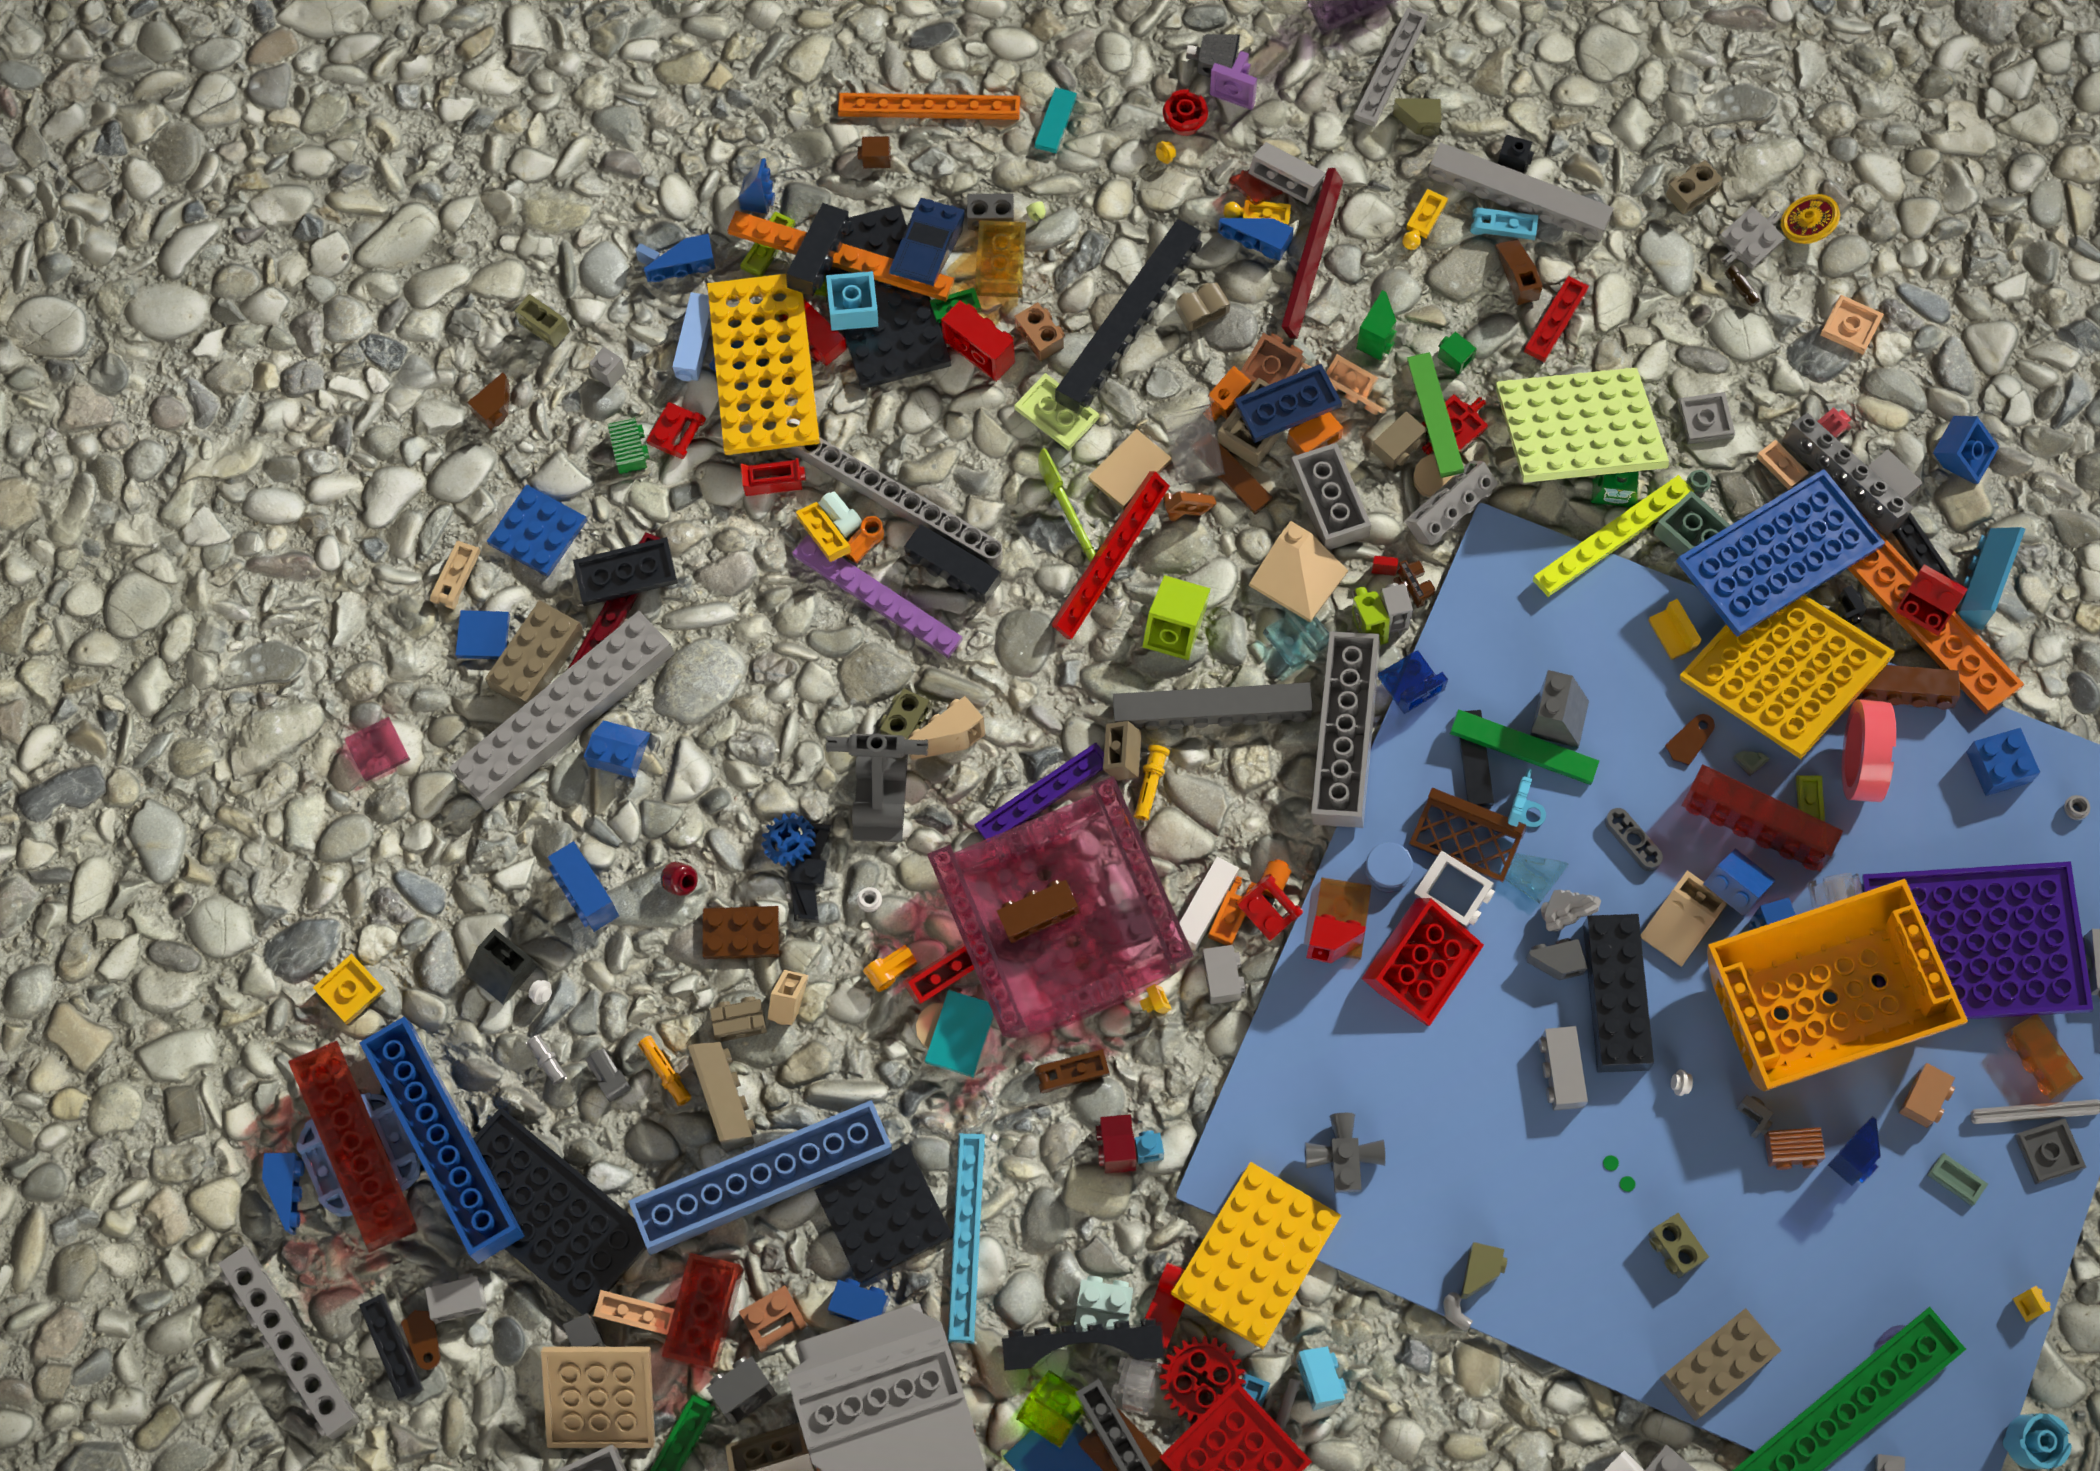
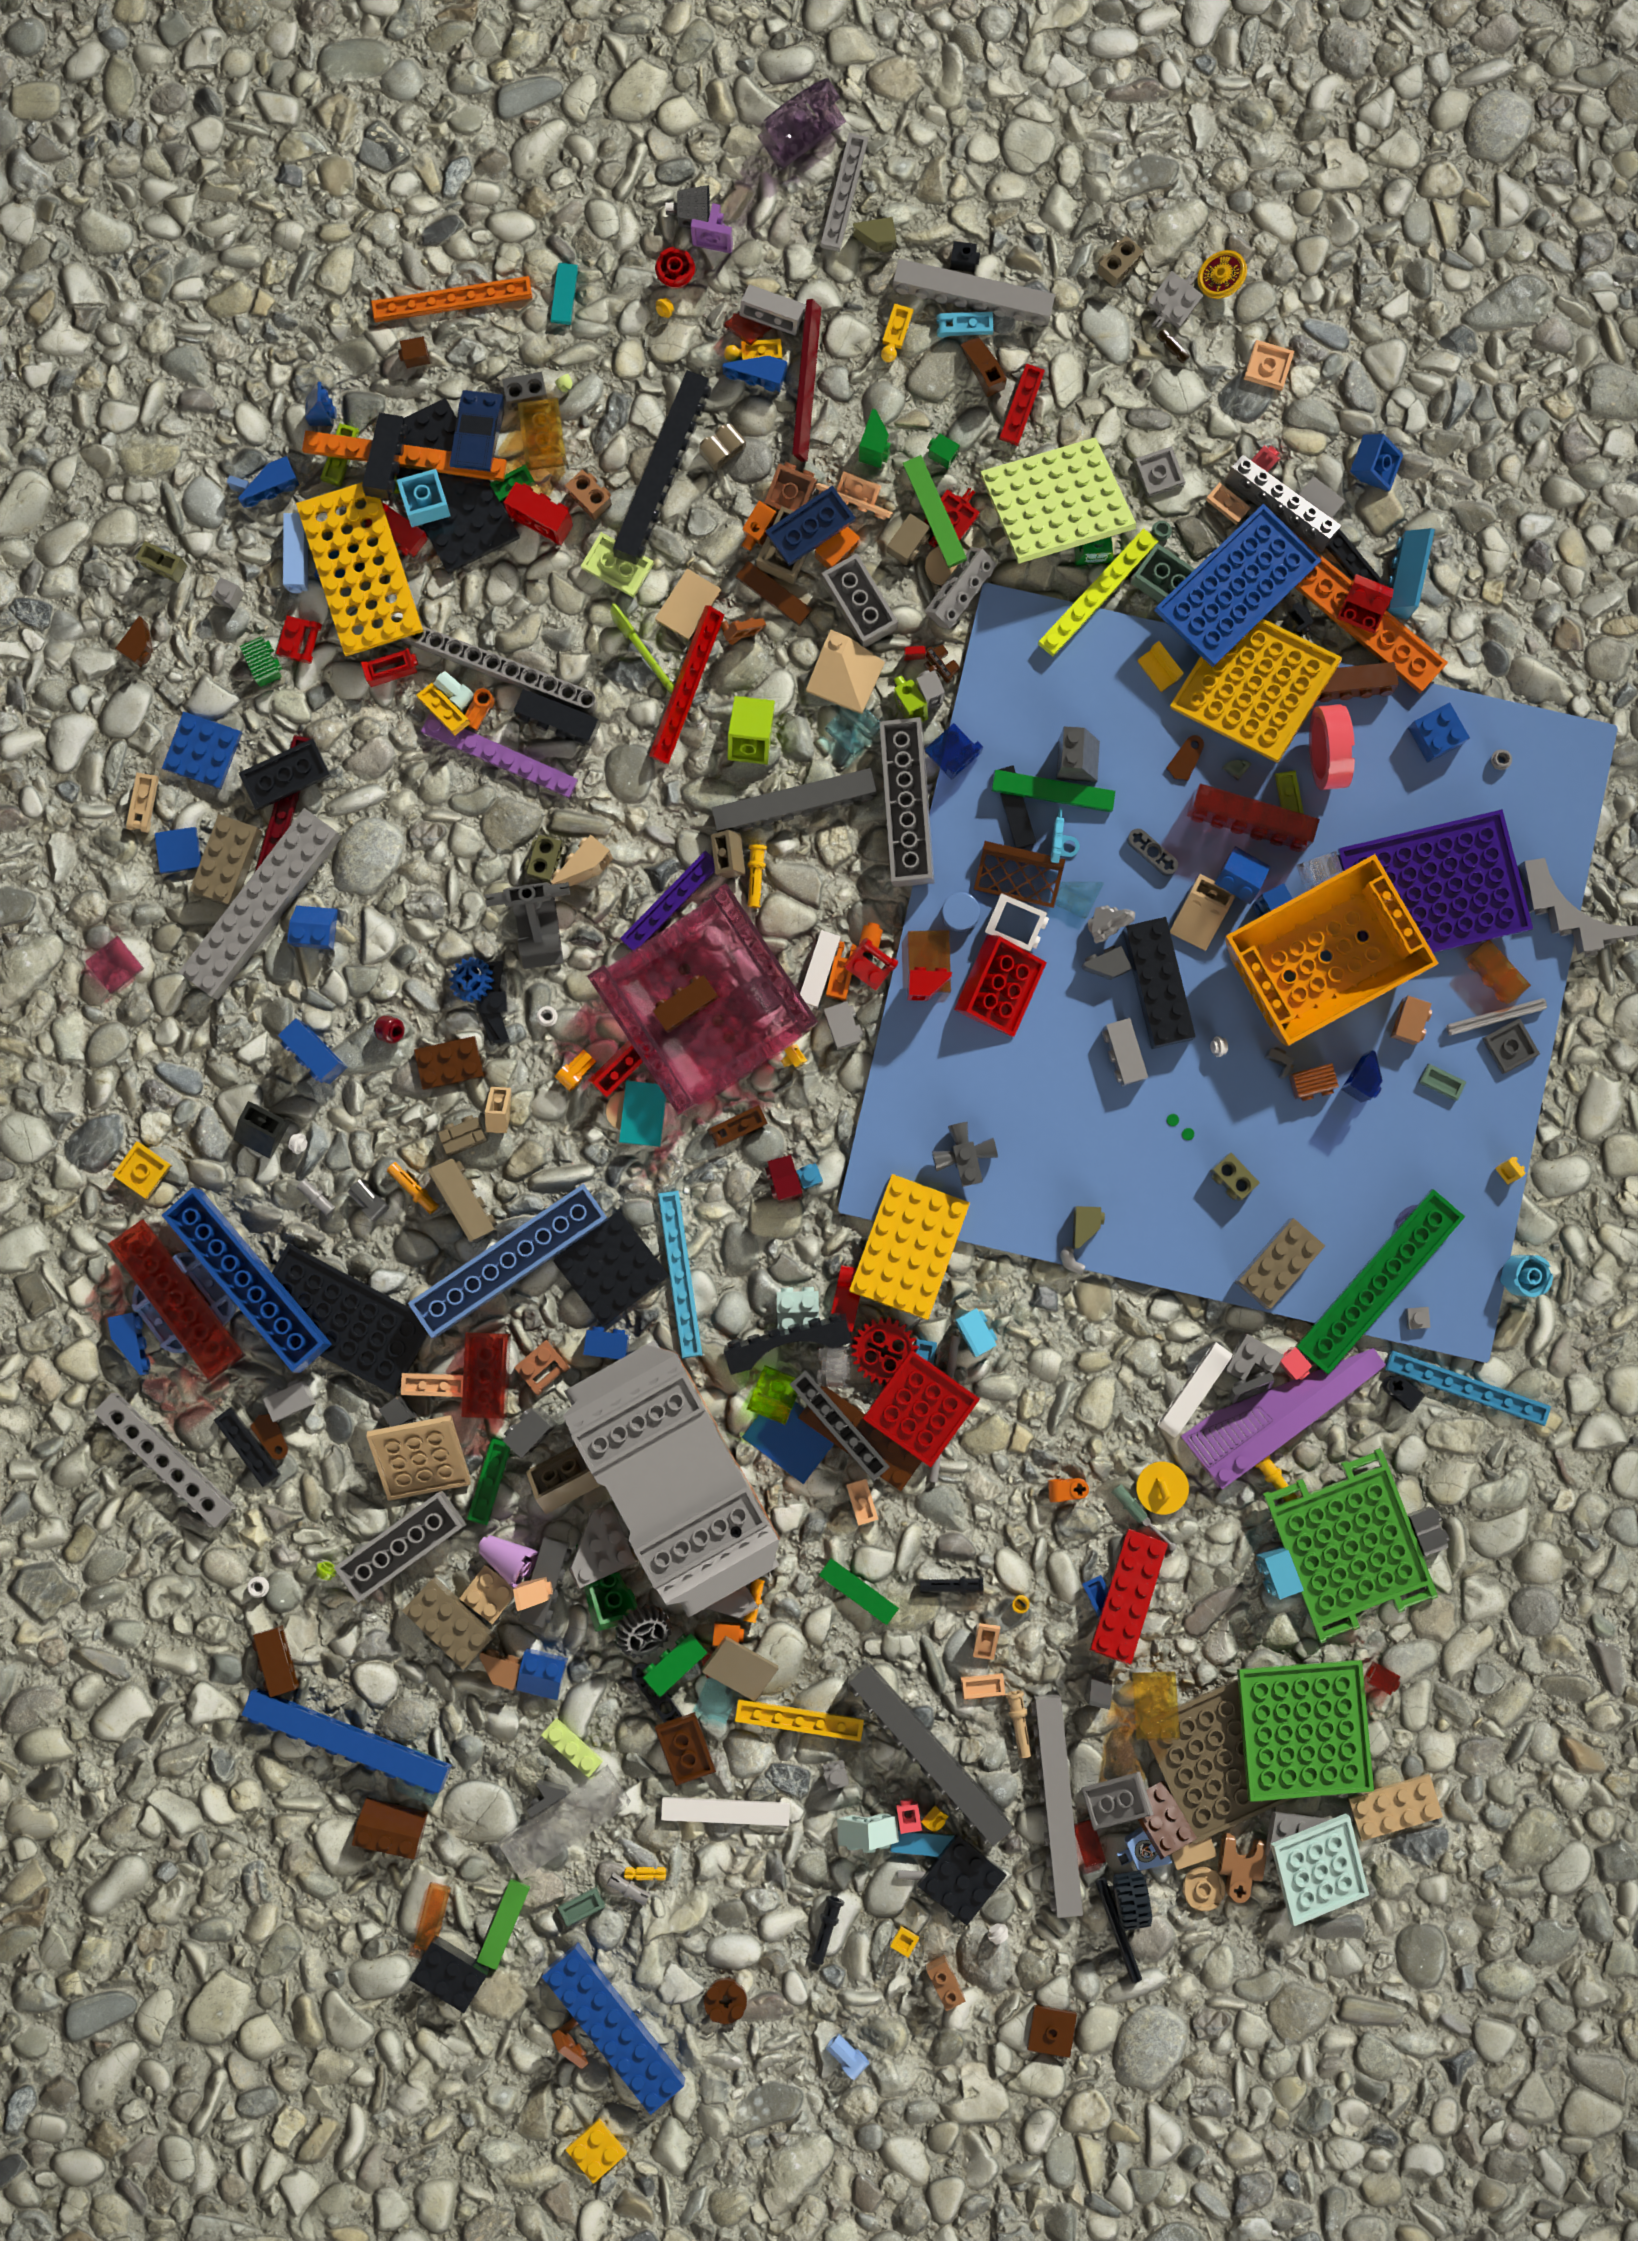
camera: 15 degrees left, 15 degrees up
clear tile [1164,404,1225,485] -> none

